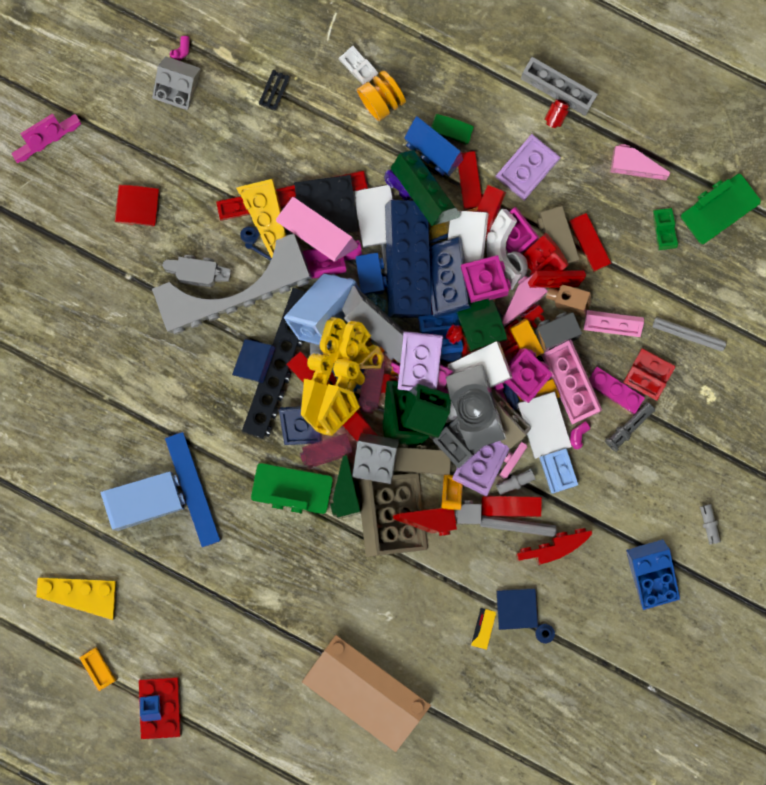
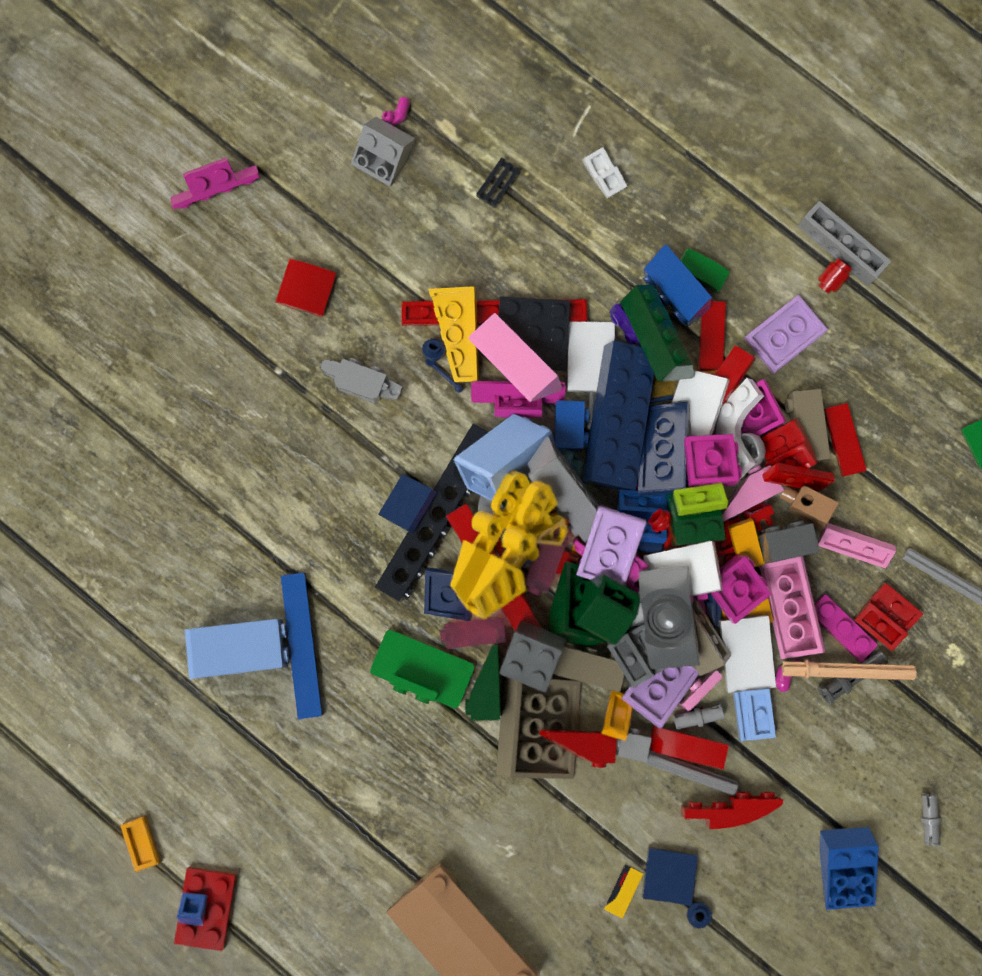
camera: 15 degrees right, 0 degrees up
yellow wing [36,578,116,620] -> none
light grey arch [152,233,313,335] -> none
light orange wheel [357,70,406,122] -> none
bright pink slope [610,144,670,180] -> none
green slope [653,208,678,251] -> none
none -> lime plate [673,483,728,516]
none -> light nougat axle [782,660,917,680]

